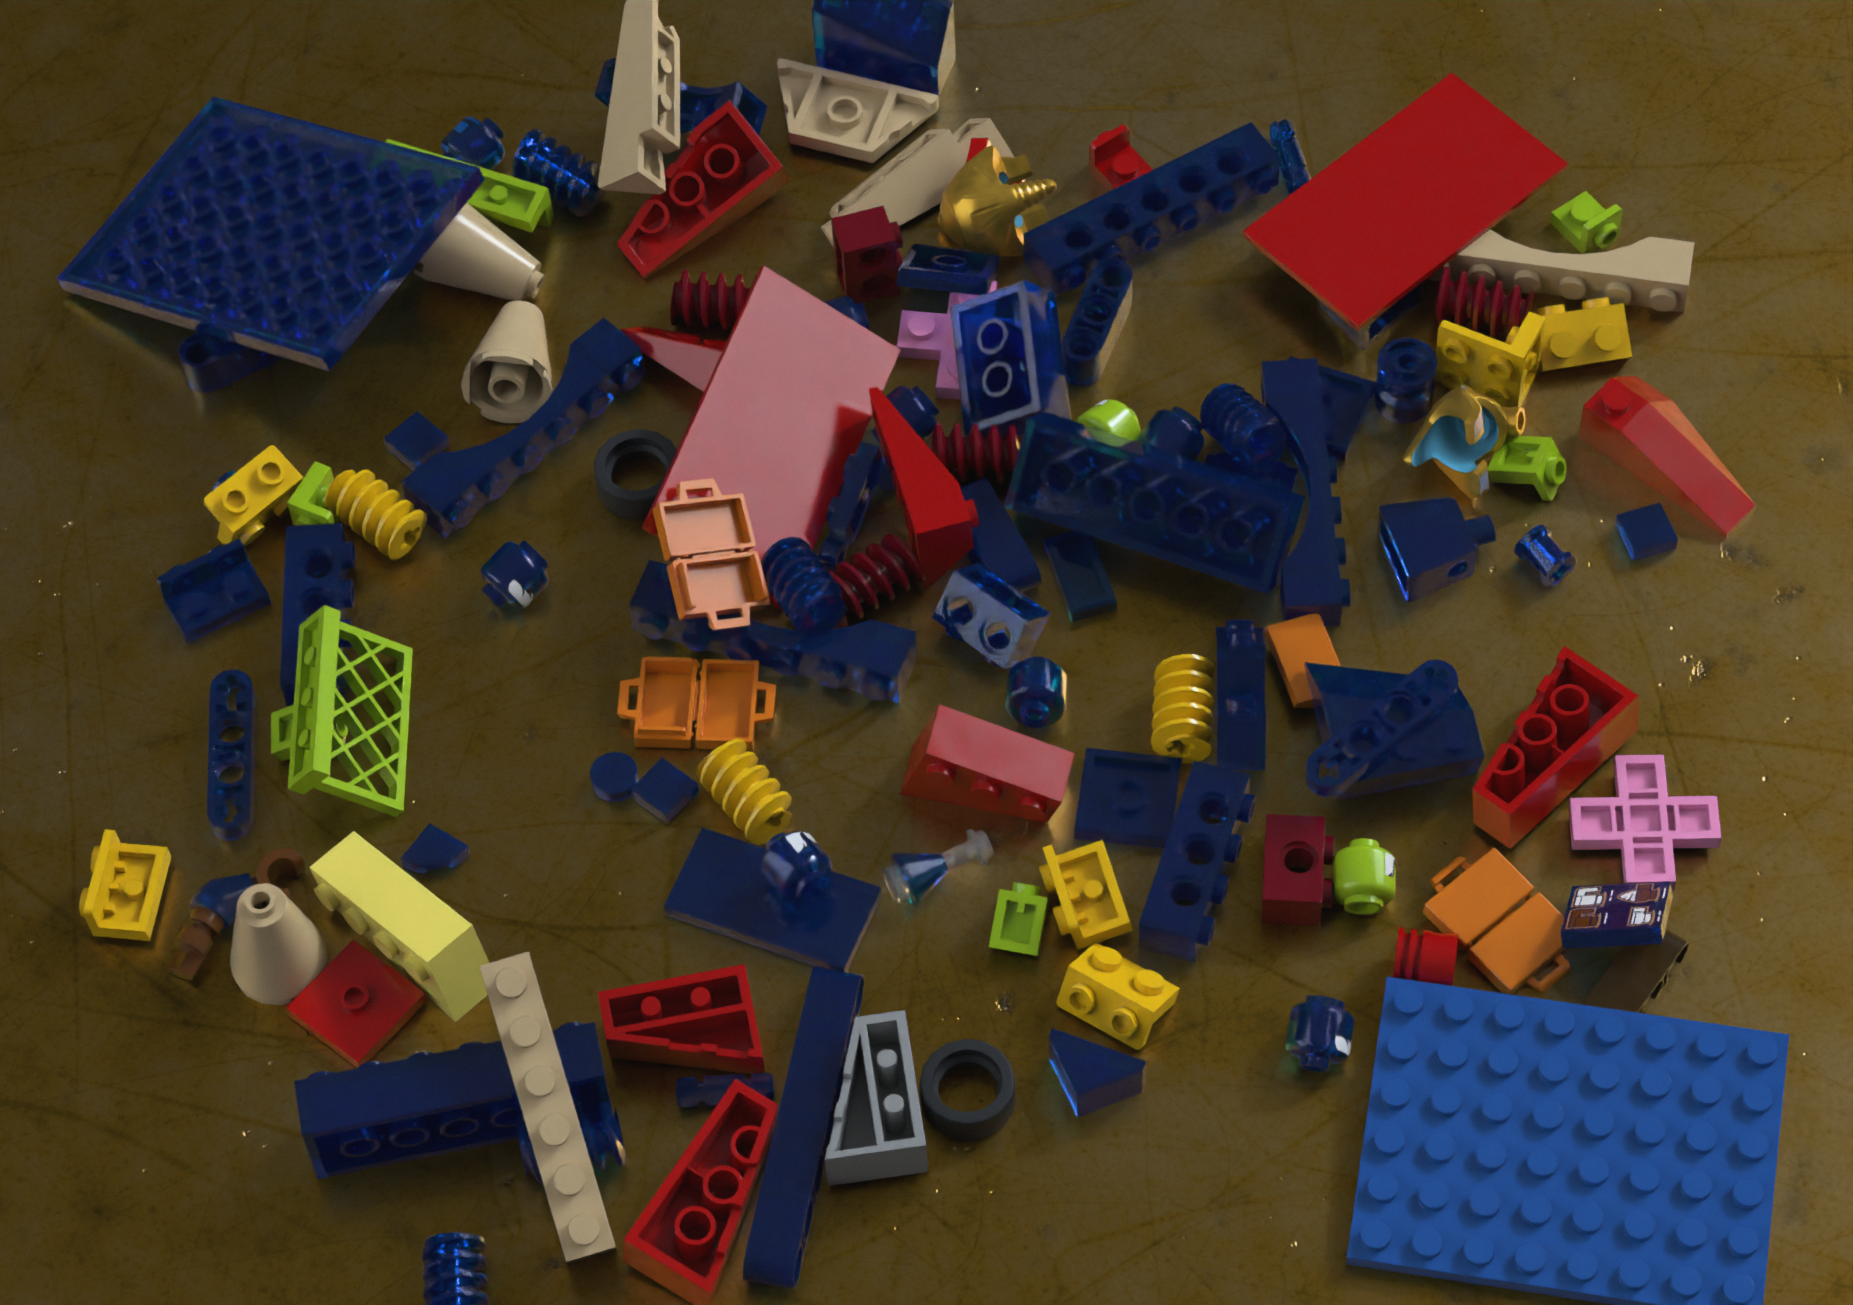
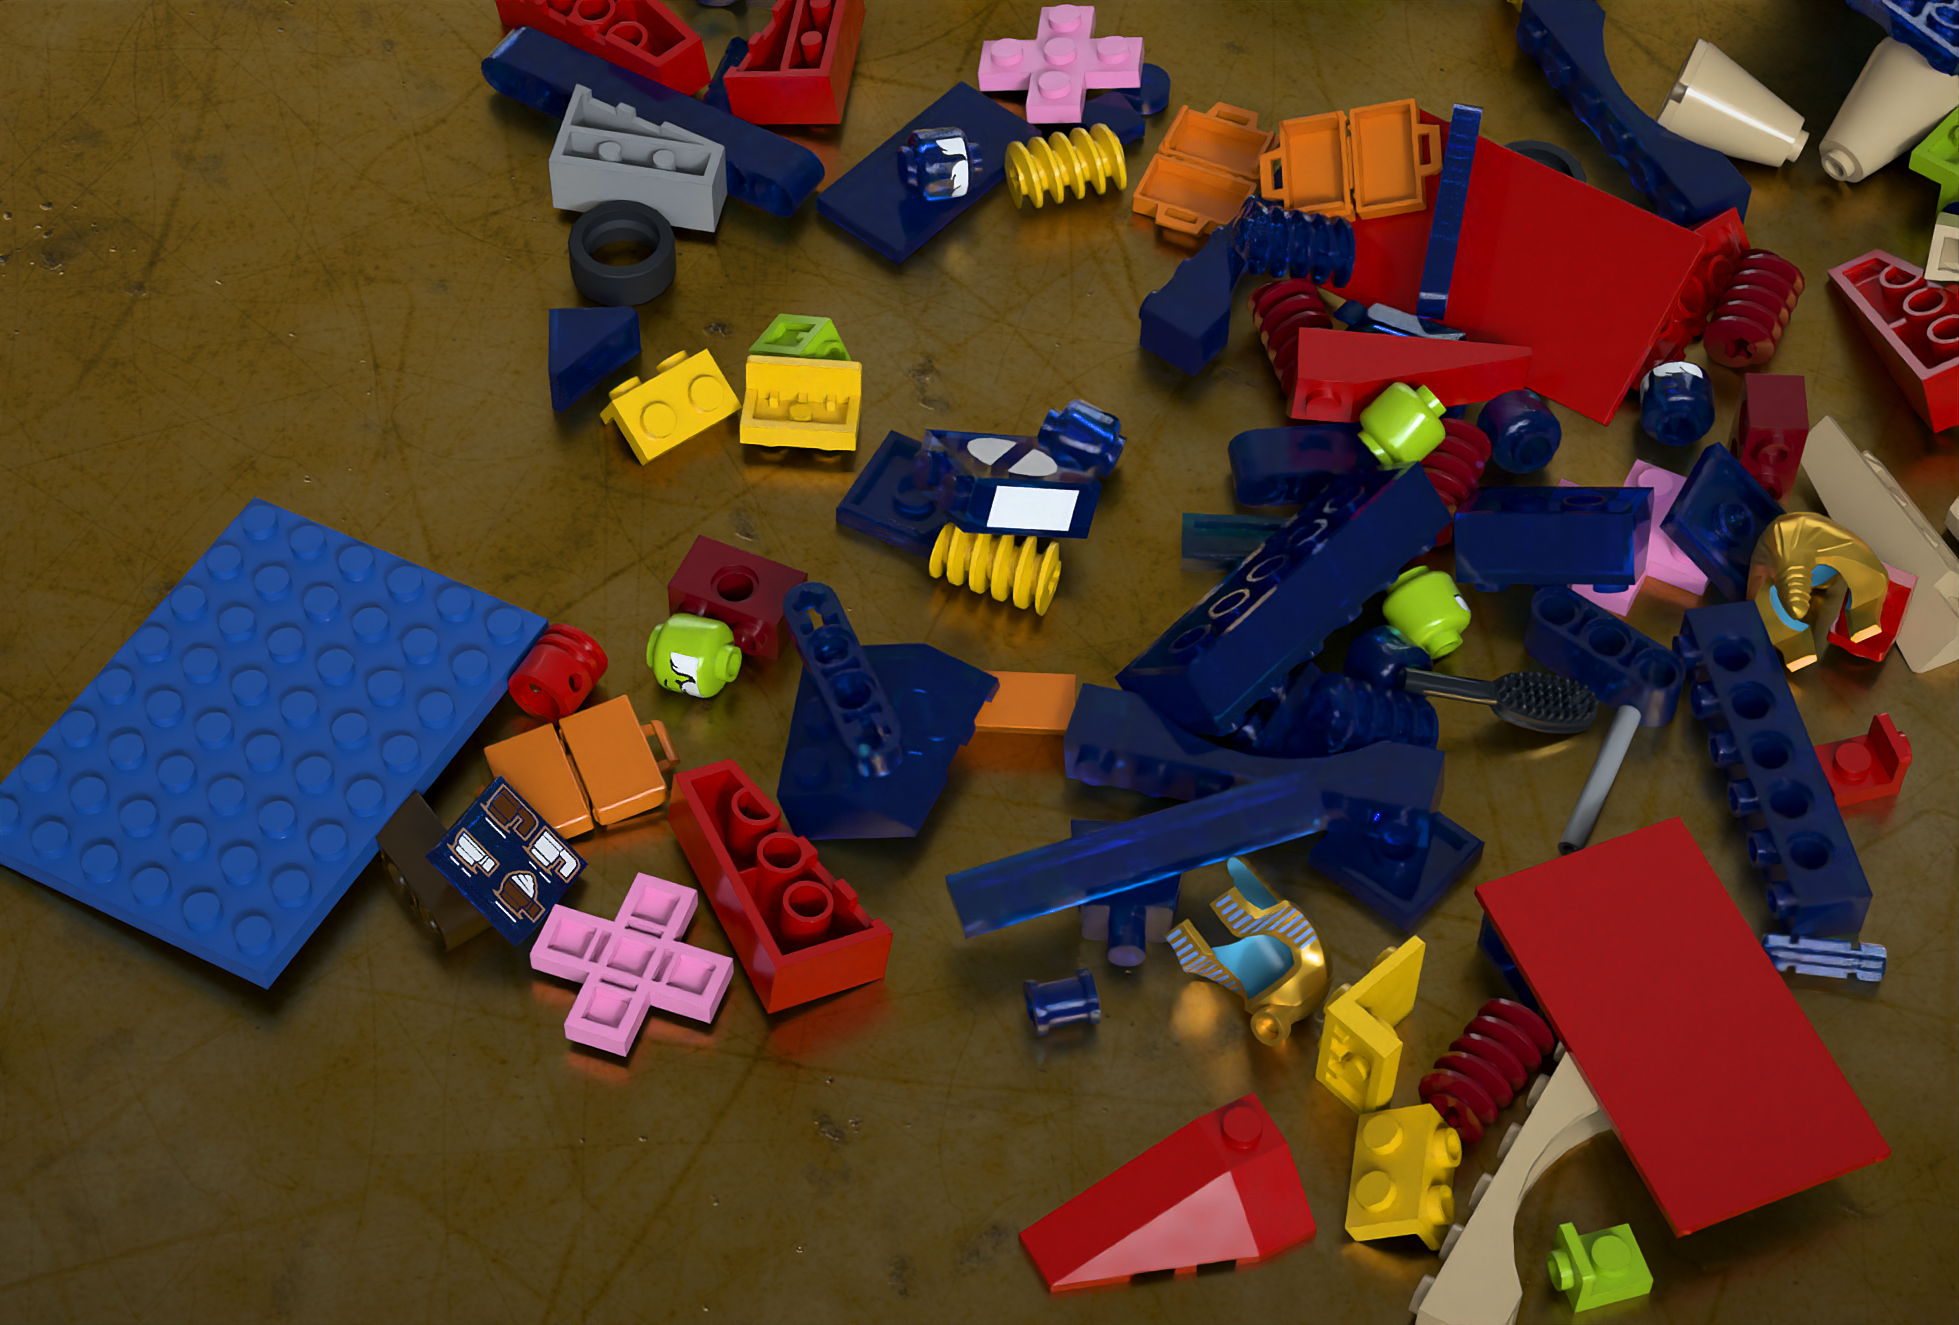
camera: 105 degrees right, 5 degrees down
clear blue tile [383,411,450,473] -> none
clear blue head [480,540,550,610] -> none
piece [883,829,994,907] -> none
red wedge [899,704,1075,822] -> none
clear blue brick [932,563,1051,669] -> none
clear blue brick [1139,761,1256,962] -> none
clear blue arch [1215,620,1266,770] -> none
clear blue head [1285,995,1355,1072] -> none
clear blue wheel [1374,337,1438,423] -> none
lime bracket [1488,435,1567,501] -> none
clear blue tile [1615,503,1678,561] -> none
none -> clear blue brick [912,429,1102,539]
none -> clear blue tile [945,767,1329,939]
none -> bright pink plate [978,4,1144,124]
none -> lime head [1357,382,1447,470]
none -> black piece [1397,667,1599,734]
none -> clear blue beam [1415,103,1483,321]
none -> light grey piece [1558,705,1641,855]

